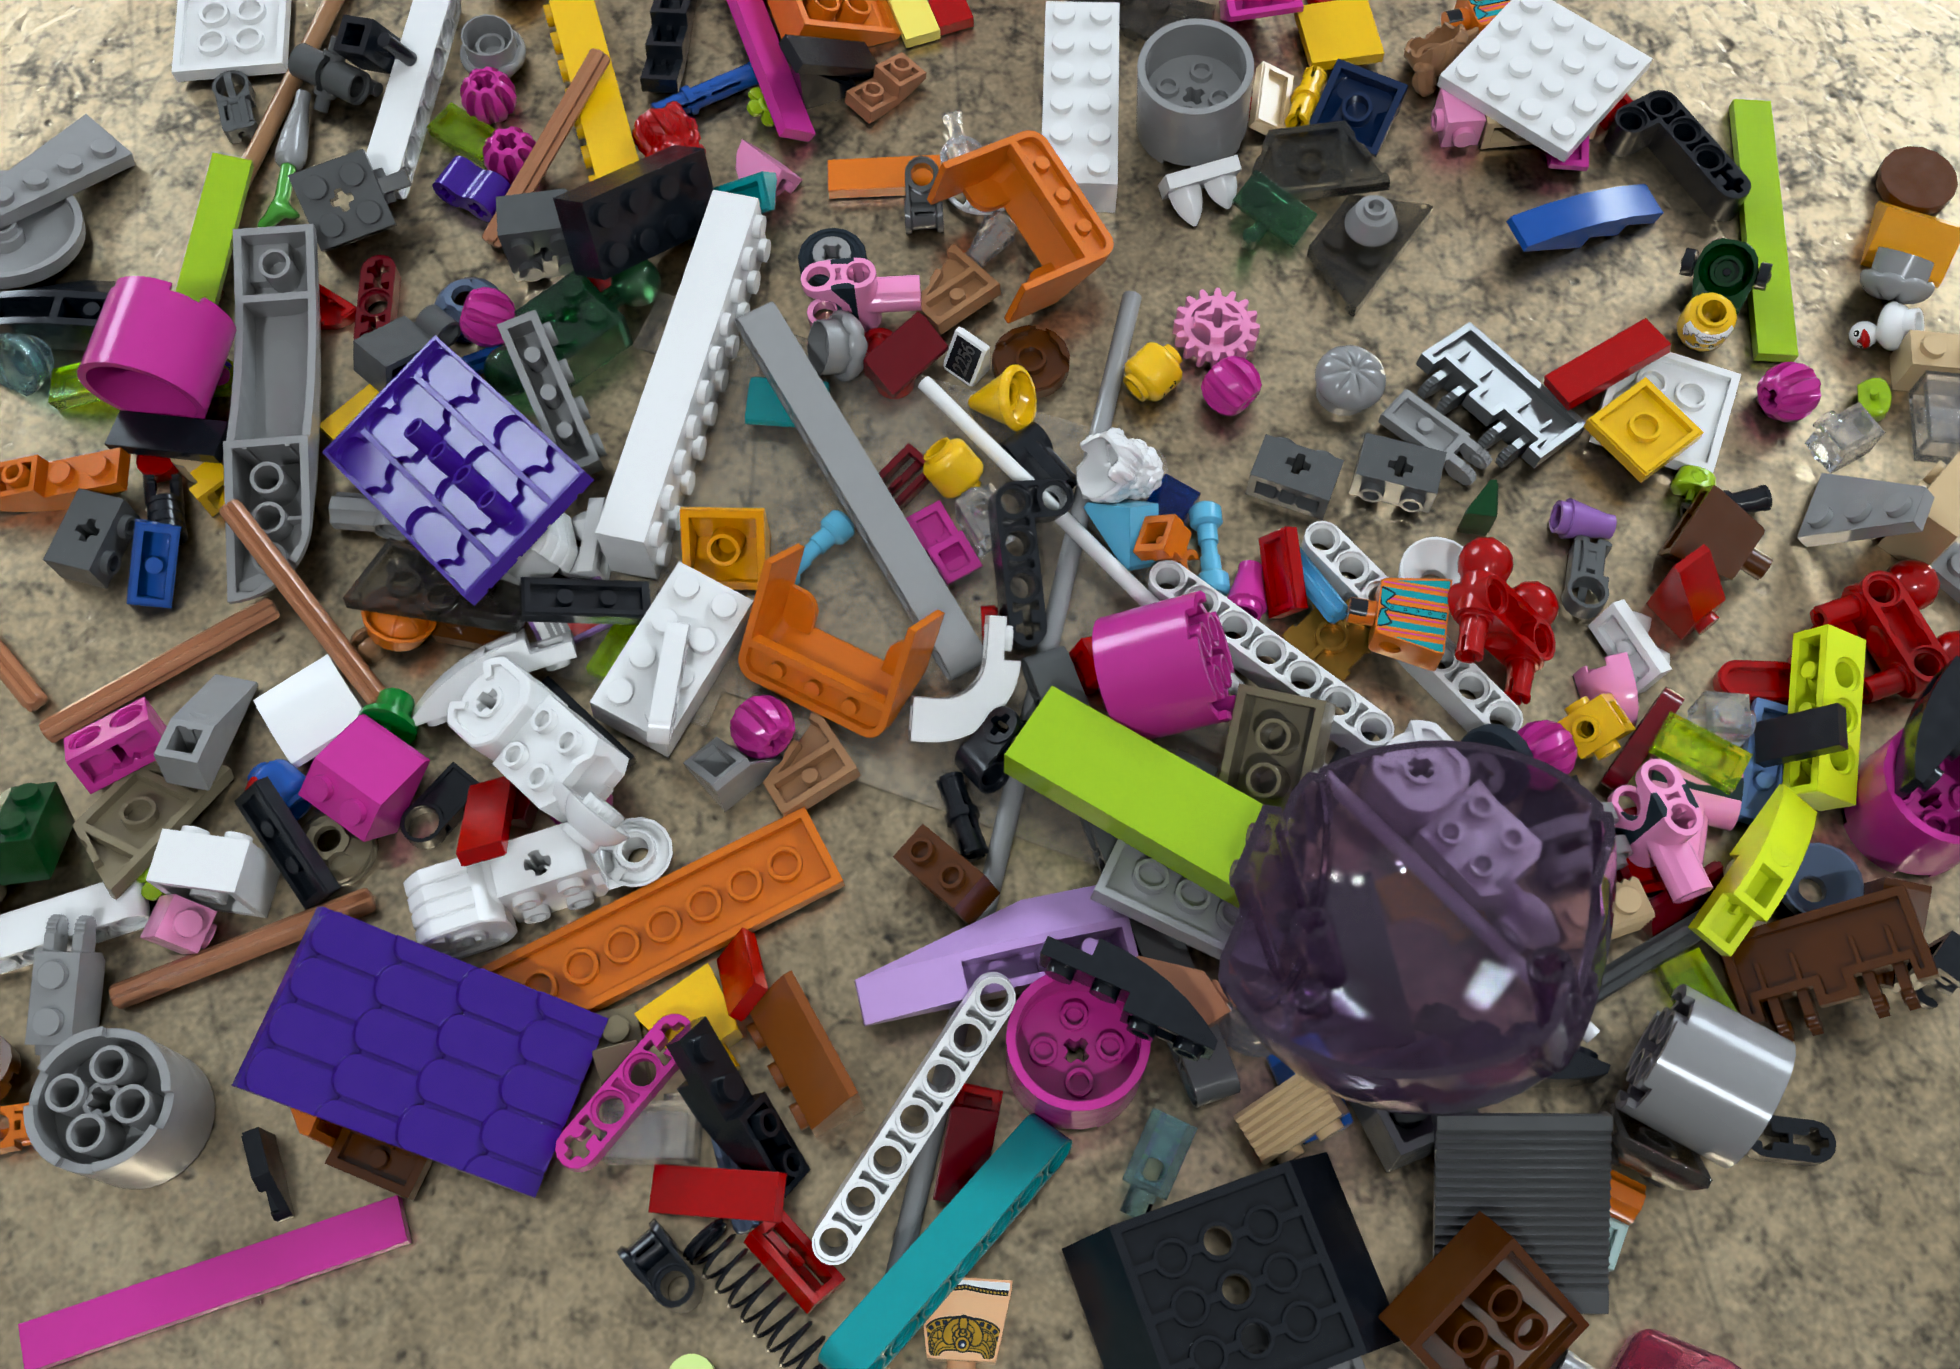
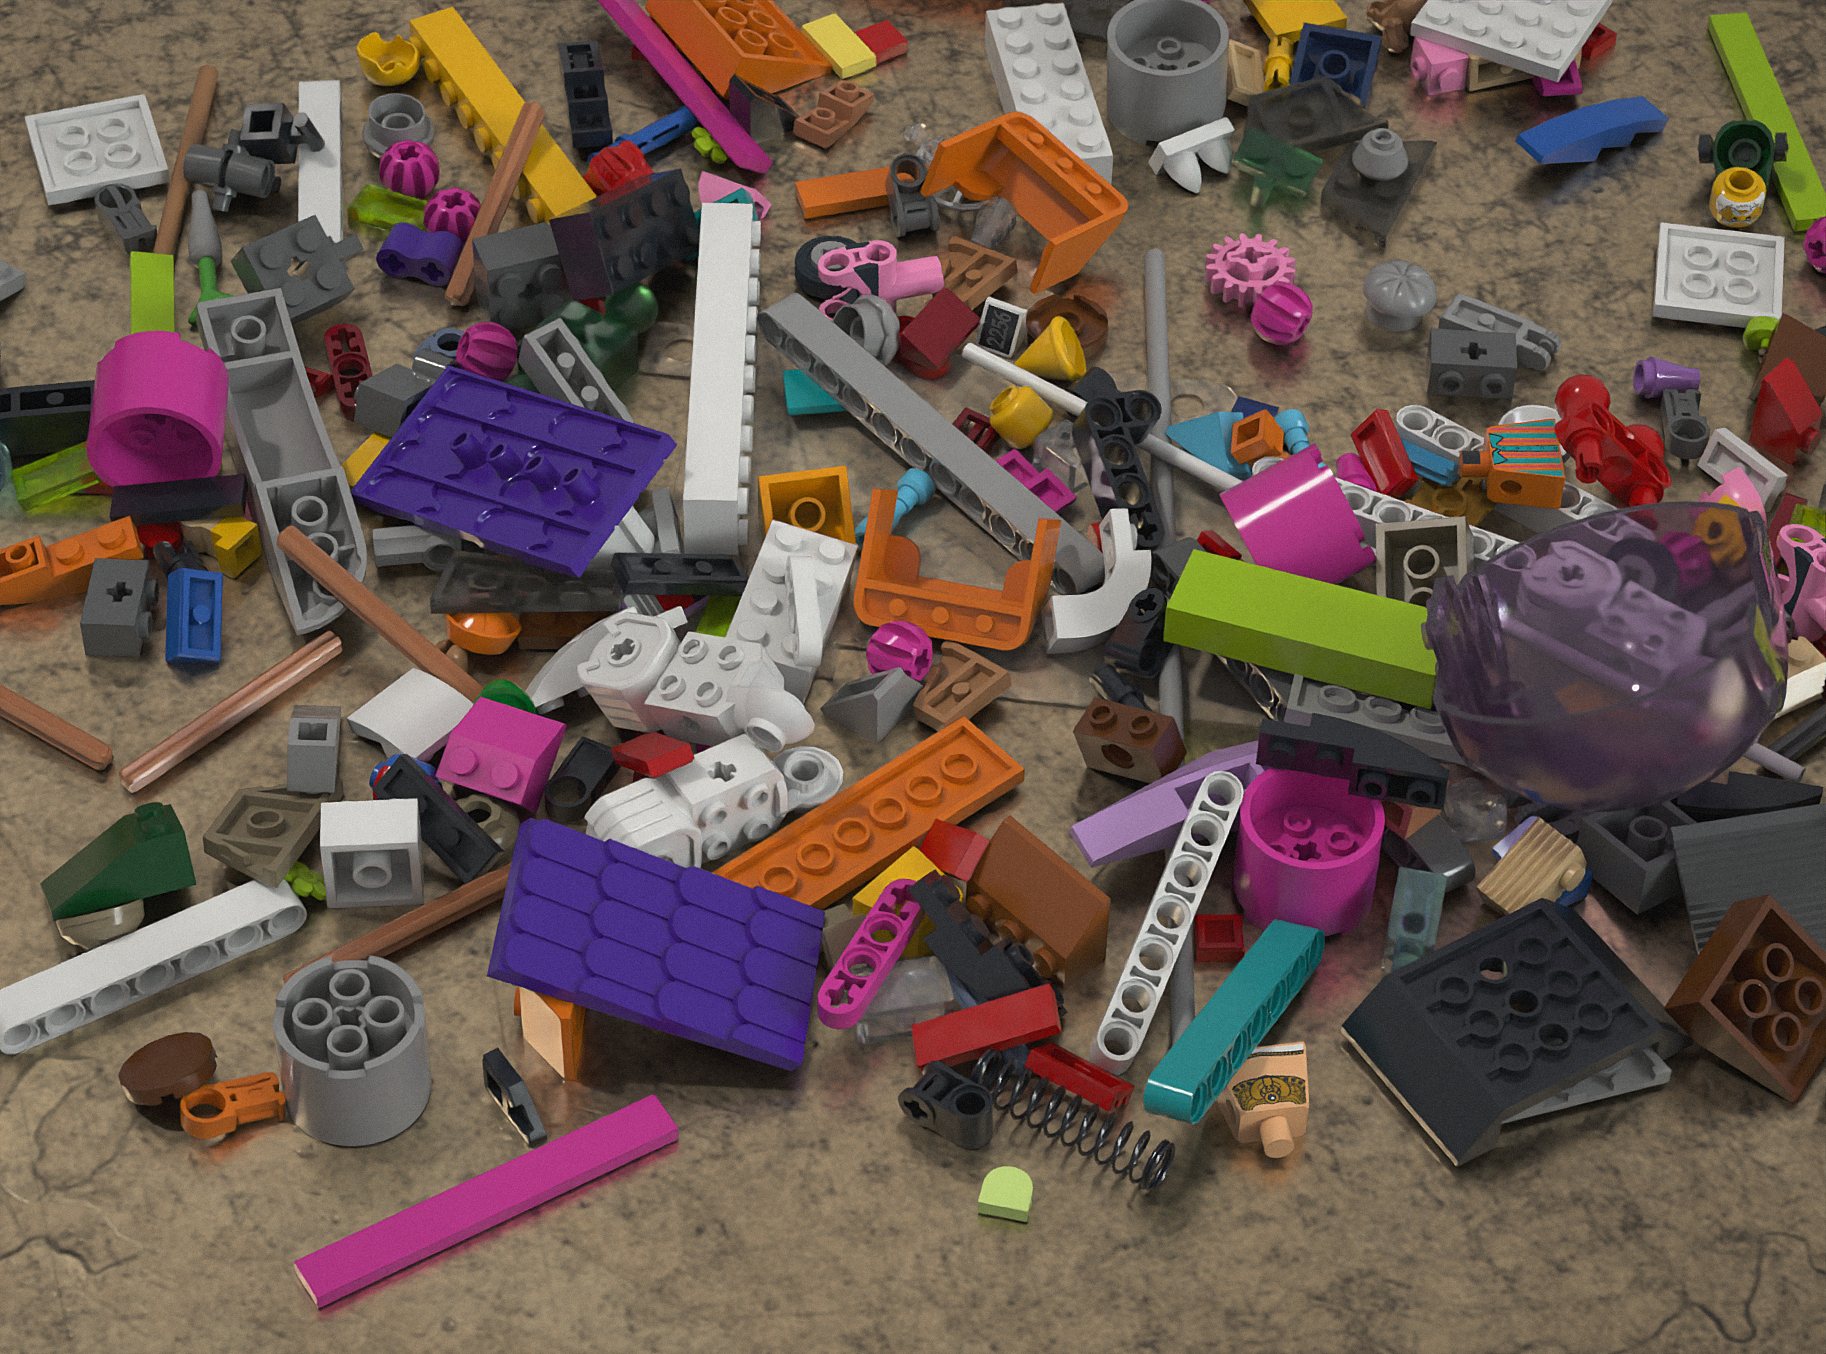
camera: 15 degrees left, 20 degrees down
light grey hinge [25,914,106,1072] -> none
dark pink brick [63,696,167,794] -> none
bright pink brick [140,894,218,955] -> none
reddish brown plate [325,1127,433,1201] -> none
black tile [779,34,878,79] -> none
dark red slope [933,1102,1000,1203] -> none
white hair [1076,427,1164,503] -> none
yellow head [1123,342,1183,402] -> none
dark grey brick [1245,434,1344,520] -> none
dark grey hinge [1416,322,1586,468] -> none
dark green slope [1457,479,1499,536] -> none
red tile [1544,318,1671,411] -> none
yellow tile [1583,377,1704,483] -> none
black beam [1604,90,1751,222] -> none

